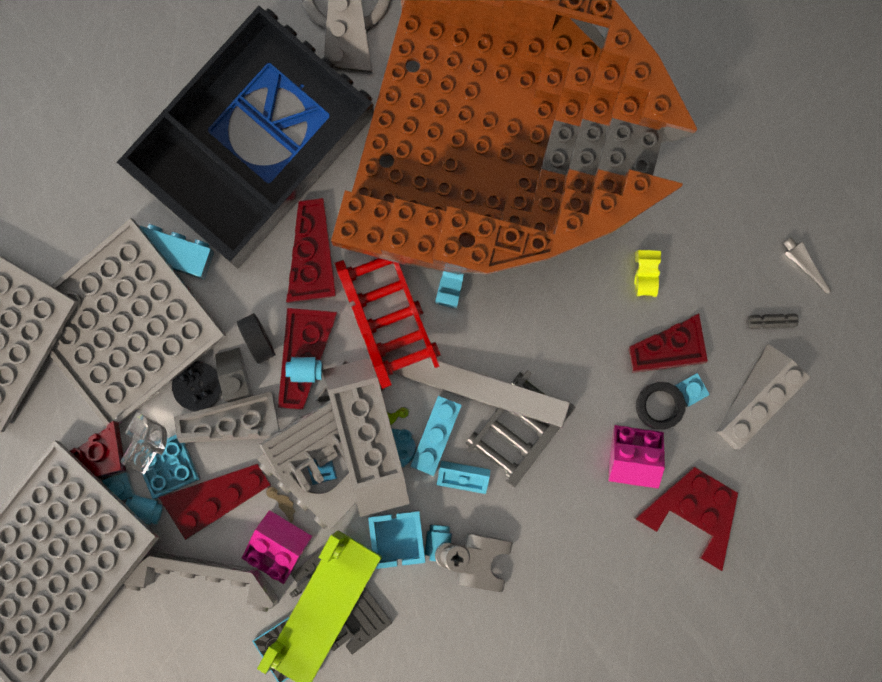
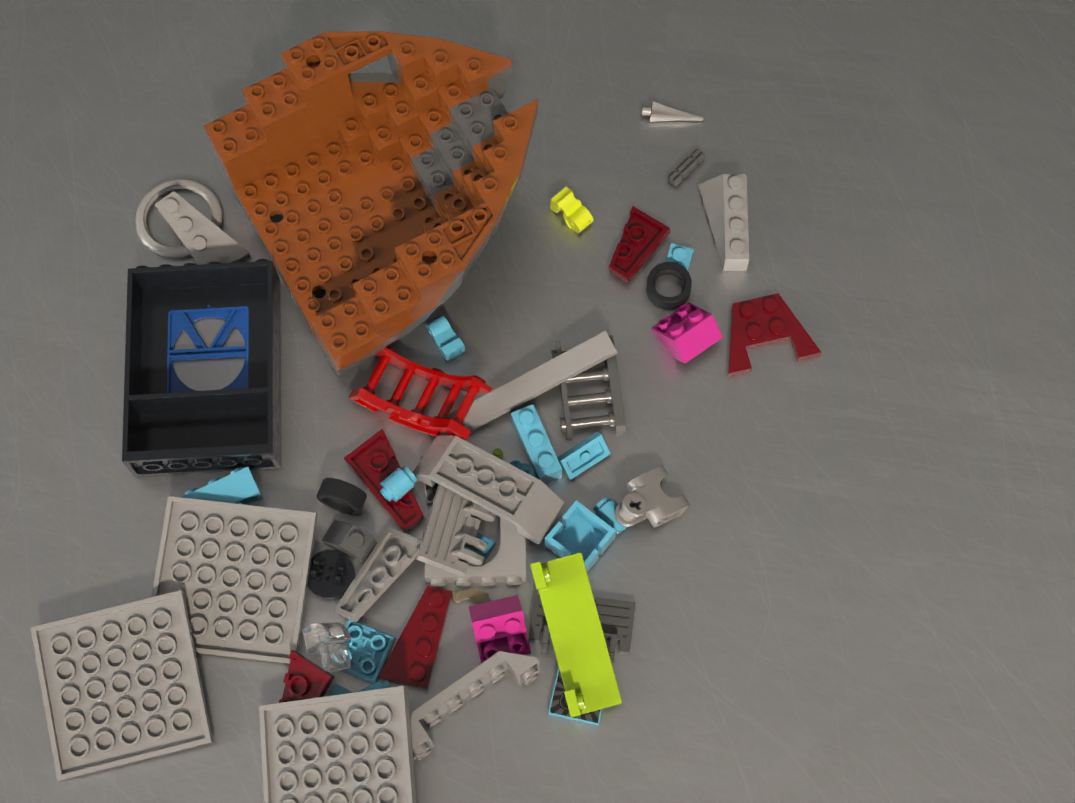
camera: 40 degrees left, 15 degrees down
dark red wing [286,198,336,303] -> none

